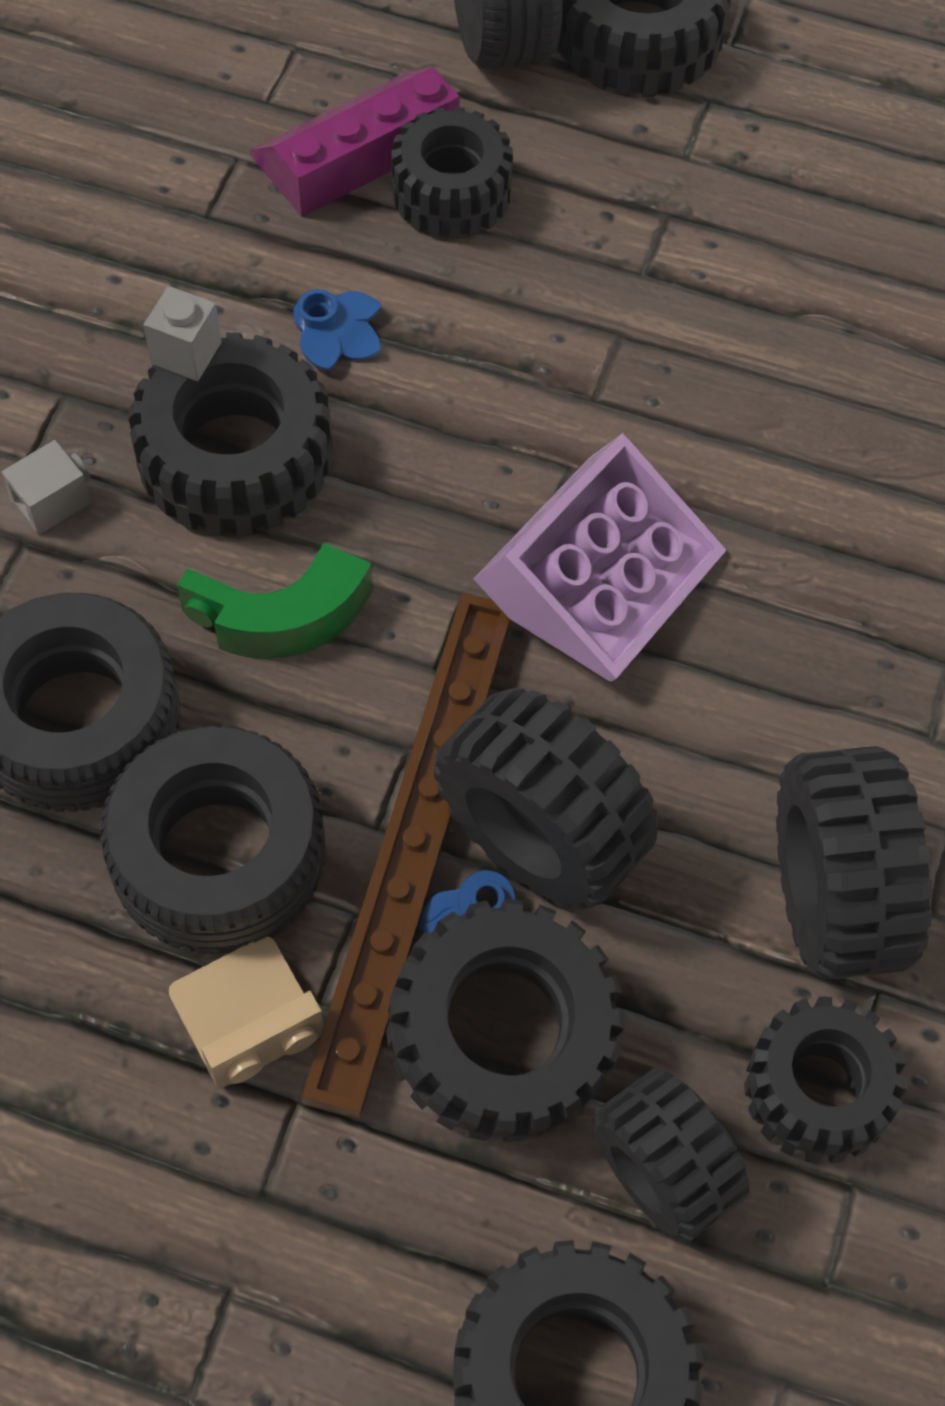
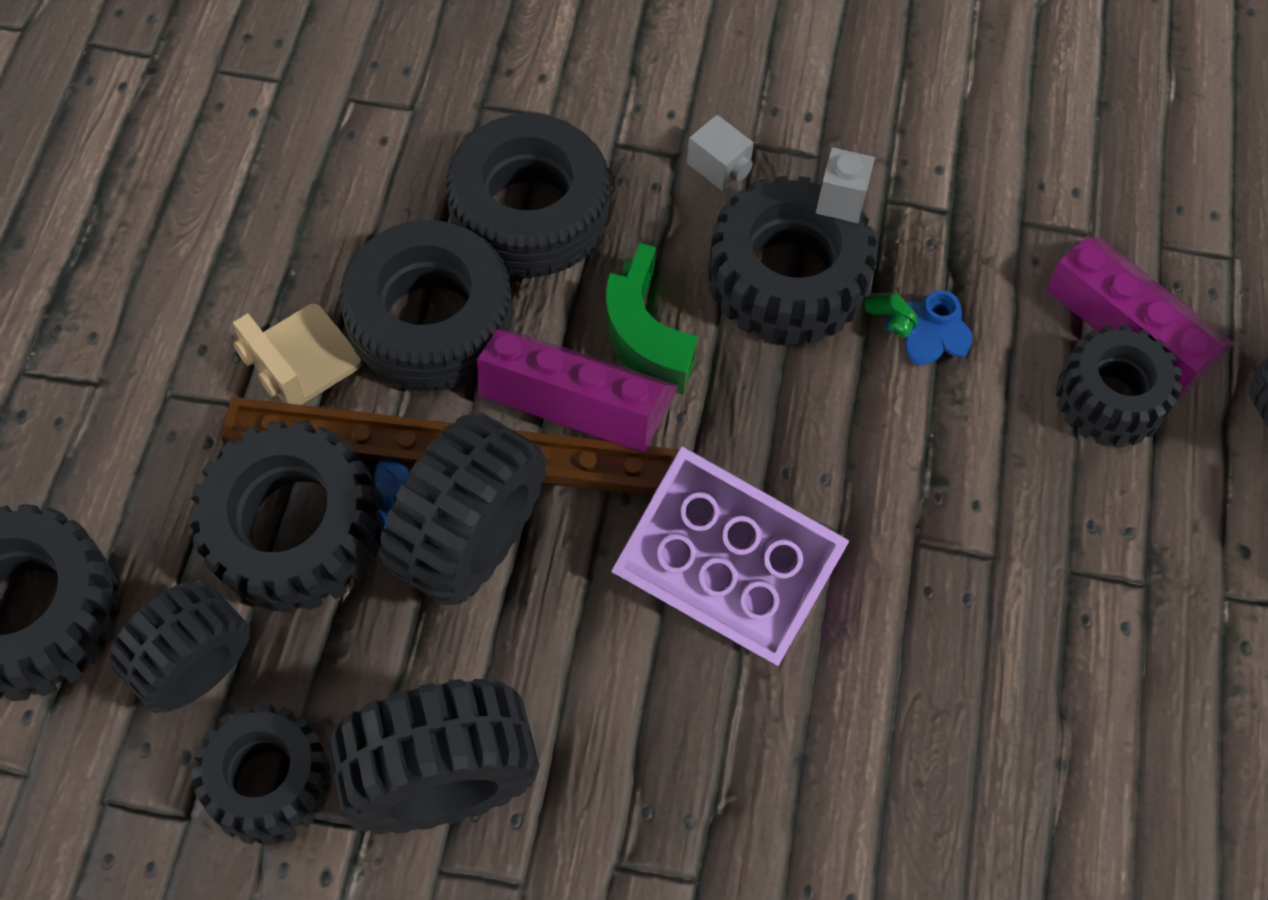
camera: 80 degrees right, 0 degrees up
none -> magenta slope [477,329,678,453]
none -> green arm [865,293,918,338]

